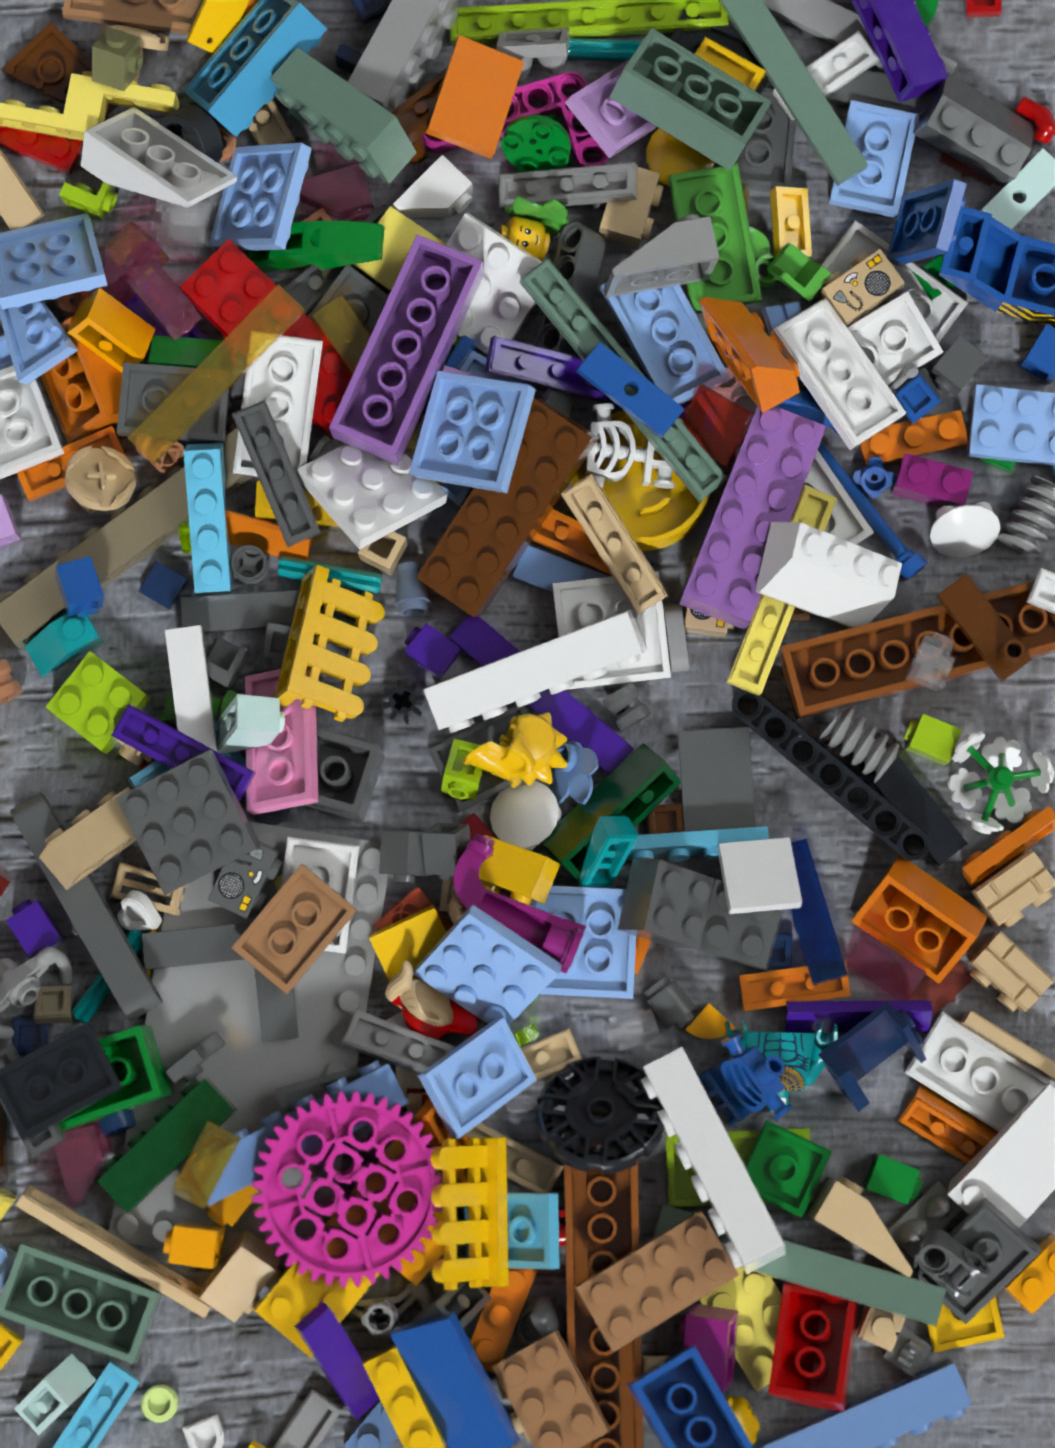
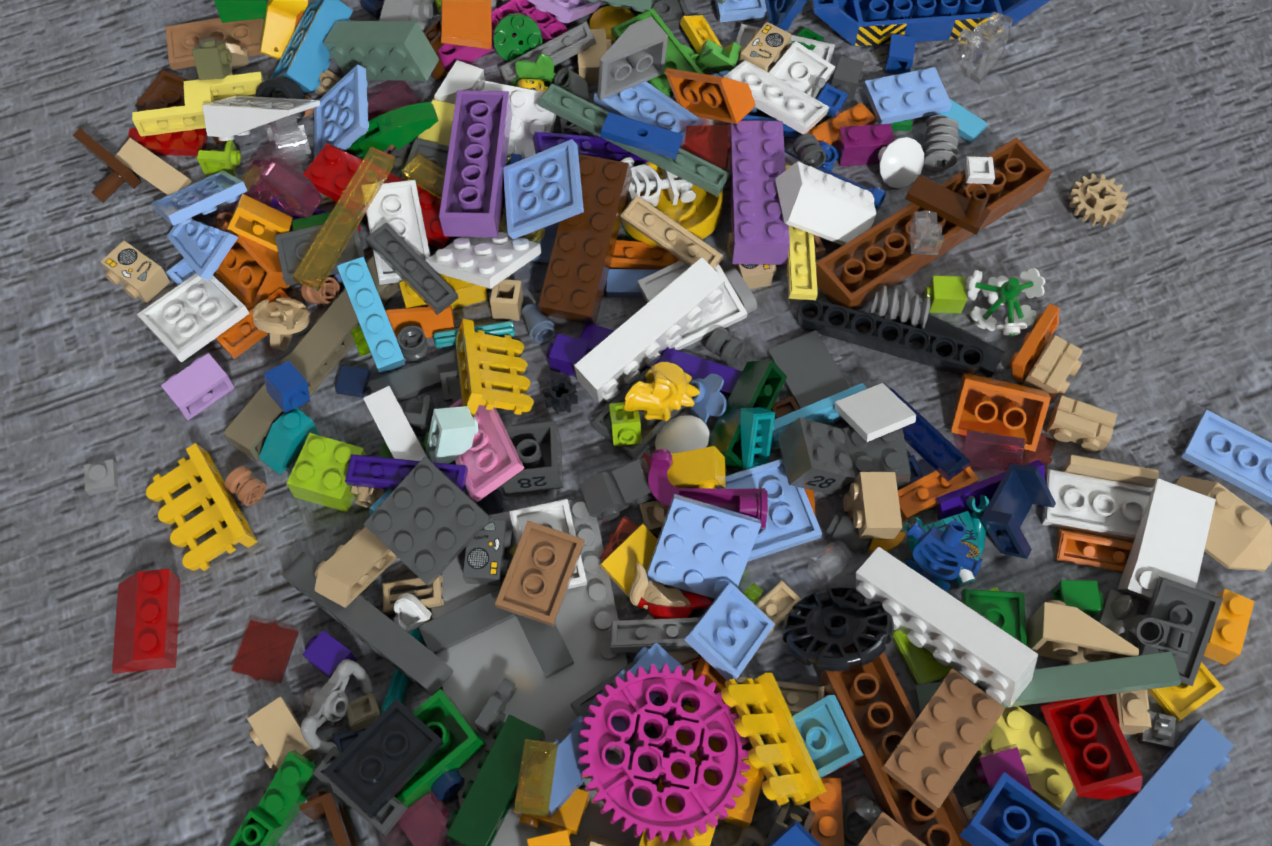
camera: 20 degrees left, 20 degrees down
none -> dark grey wheel [793,134,826,169]
none -> tan brick [843,472,902,539]

